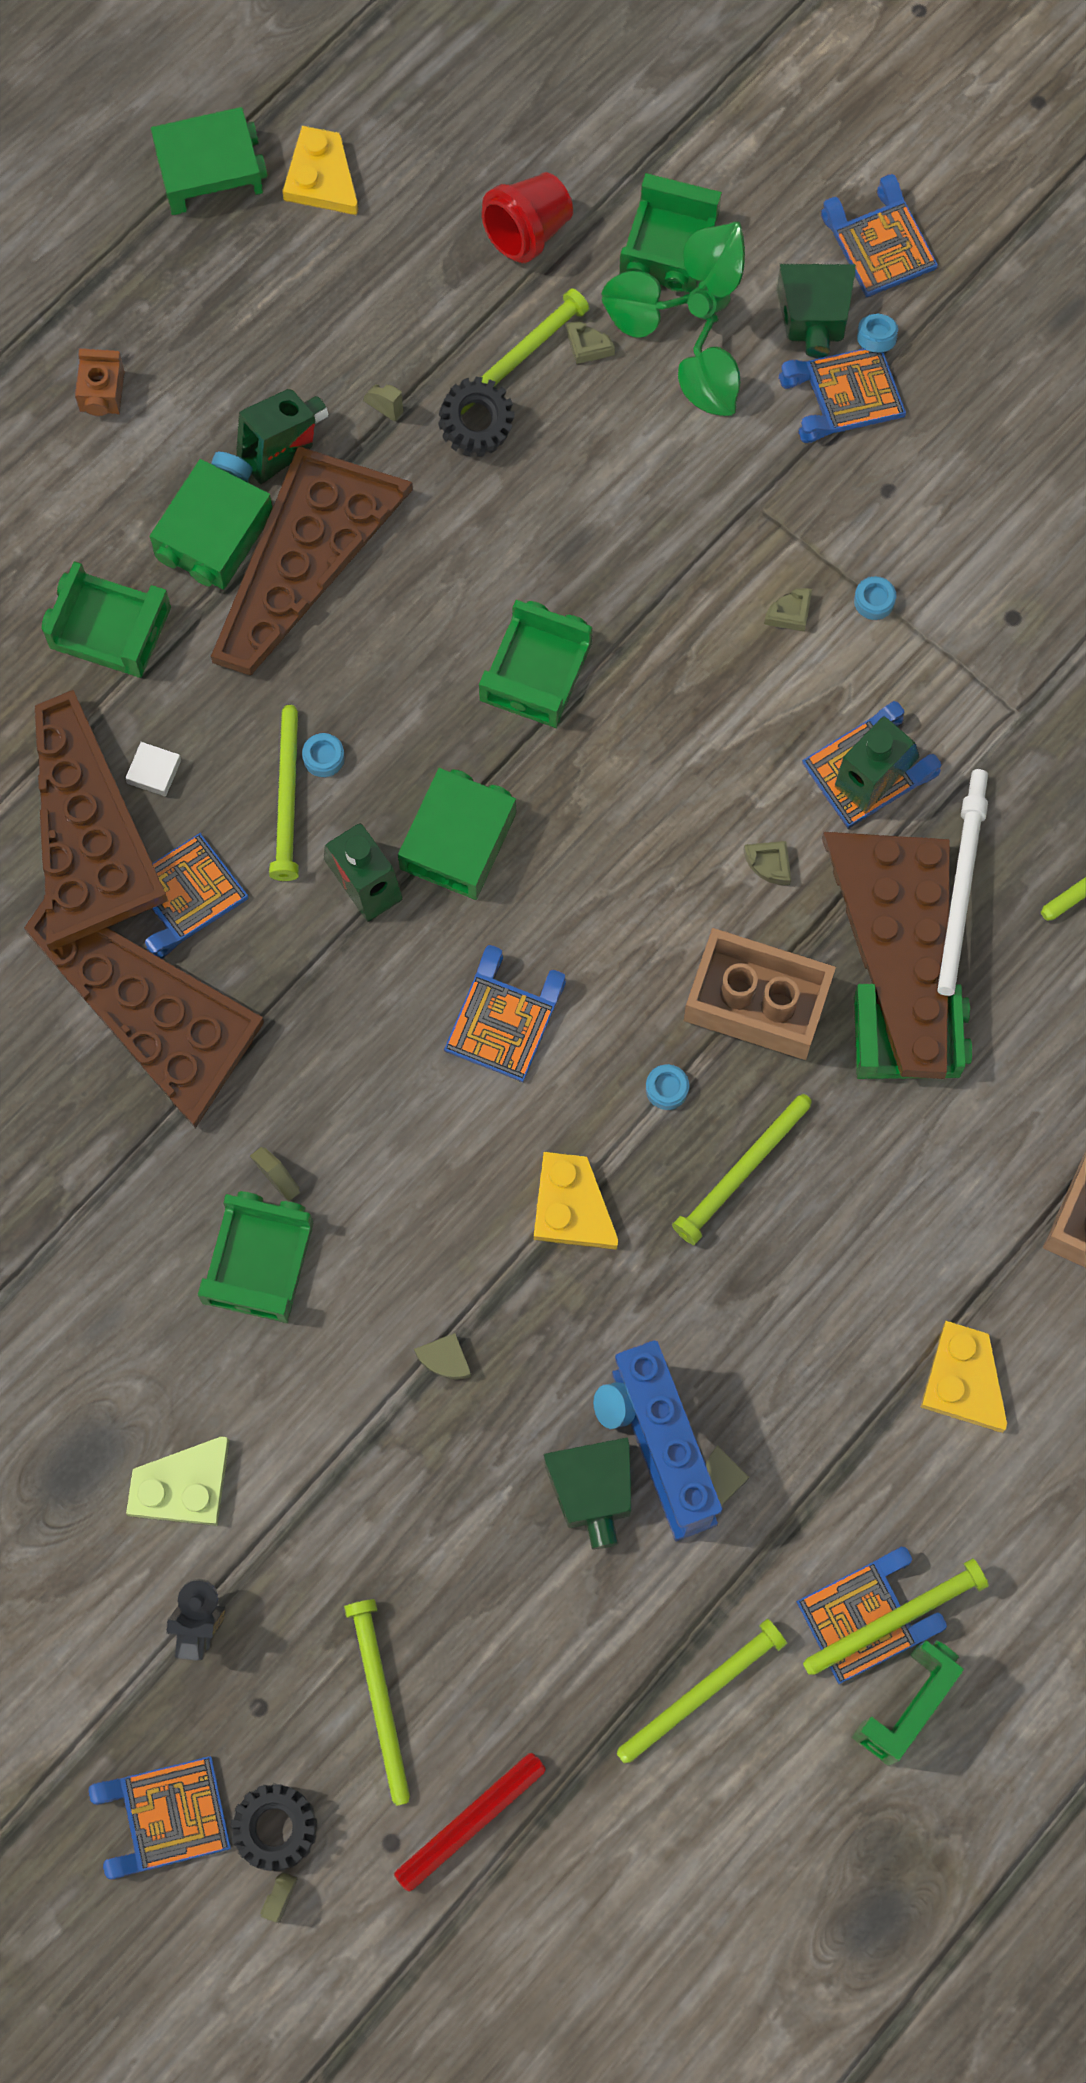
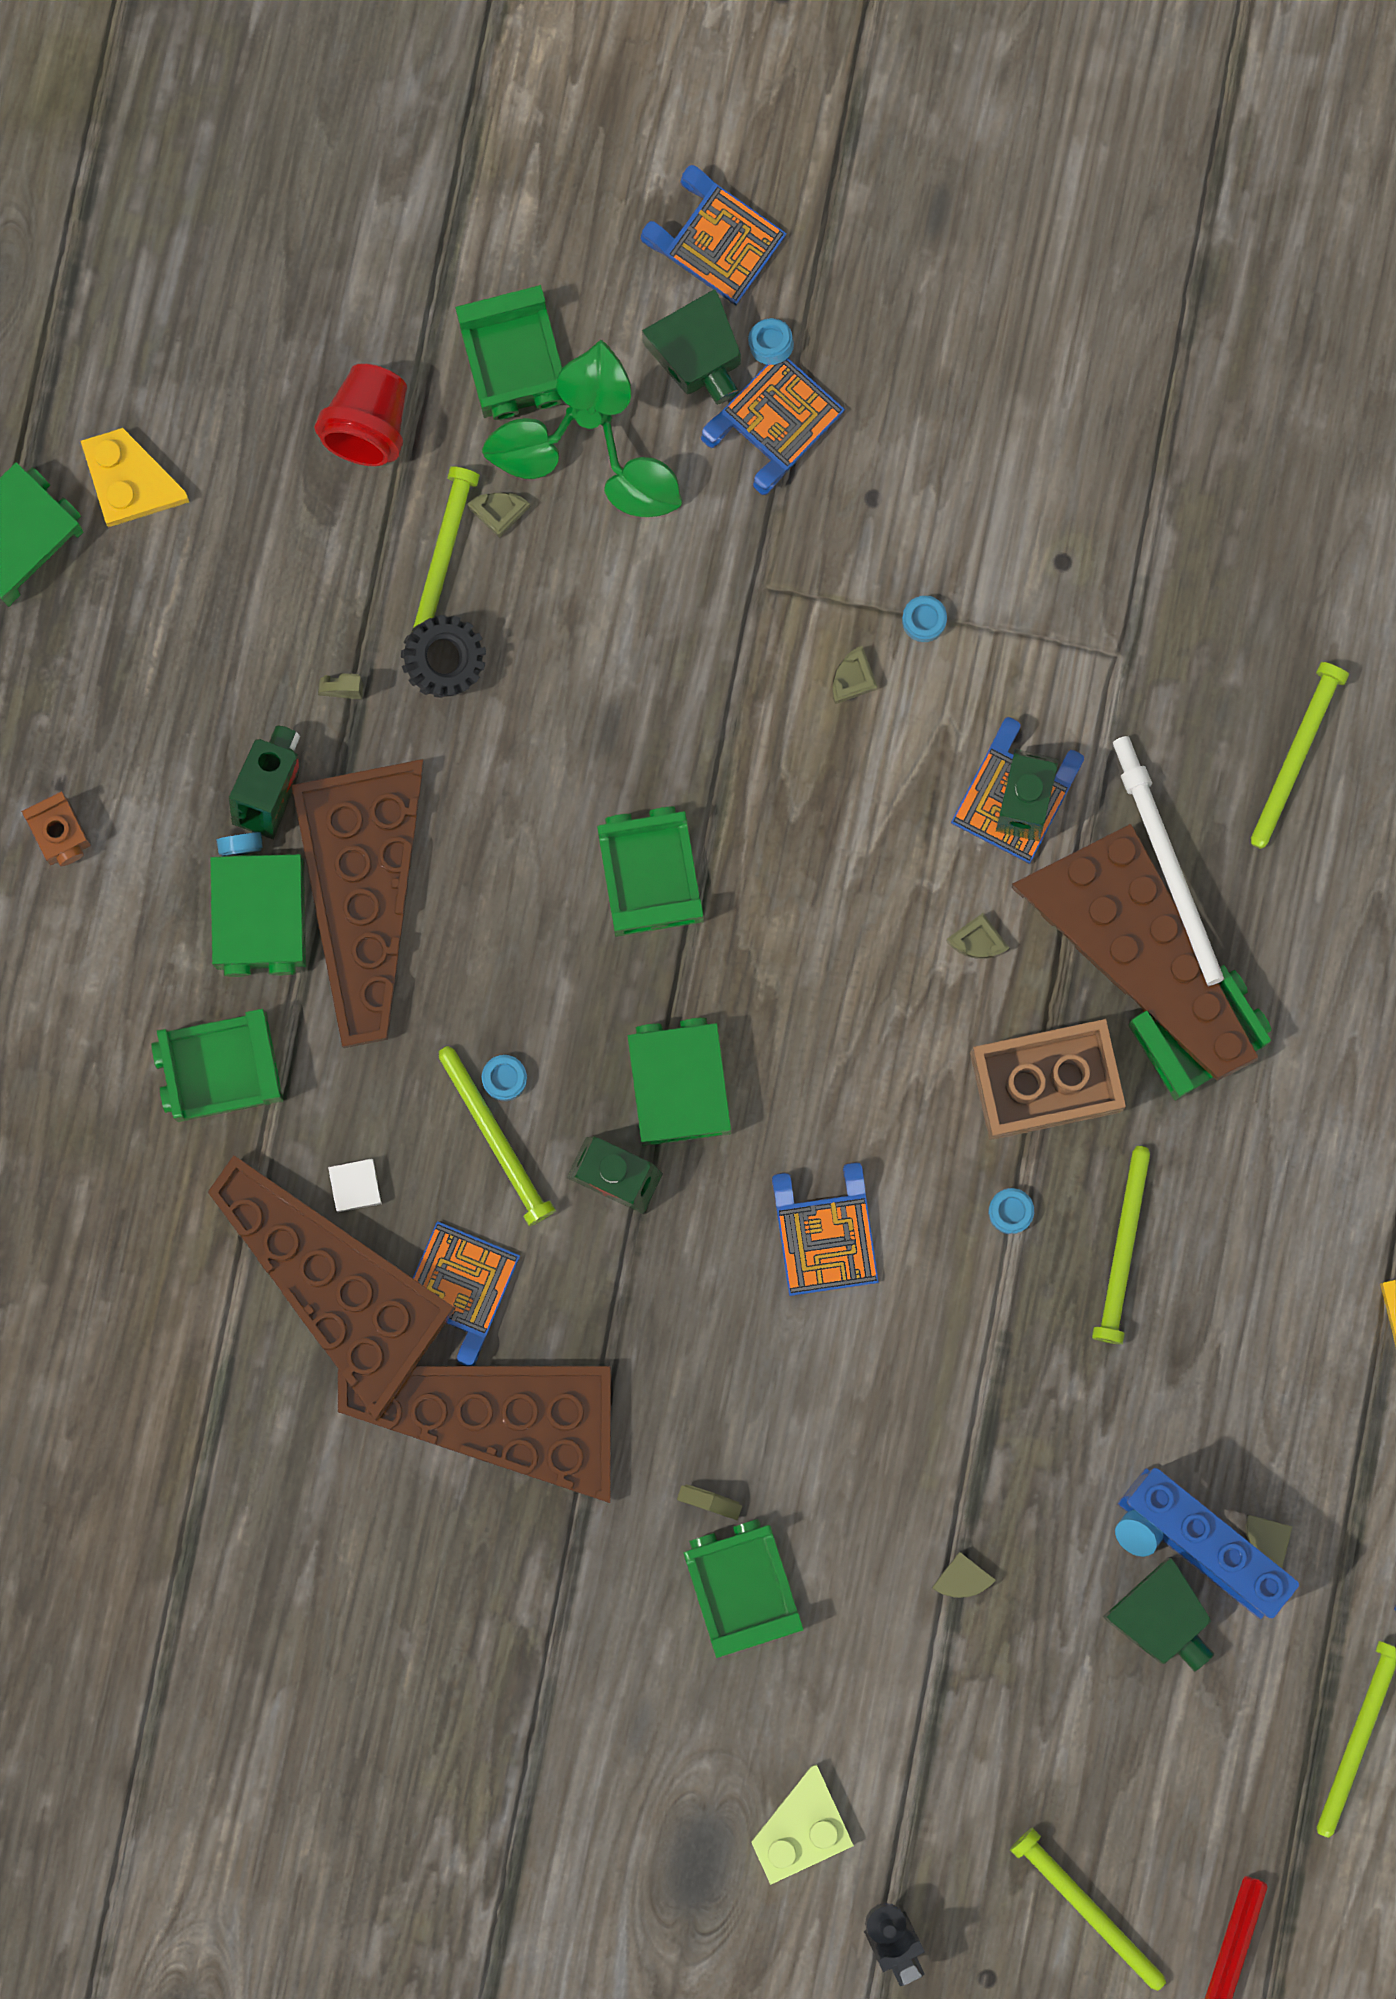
camera: 30 degrees left, 10 degrees up
yellow wing [534,1152,618,1250] -> none

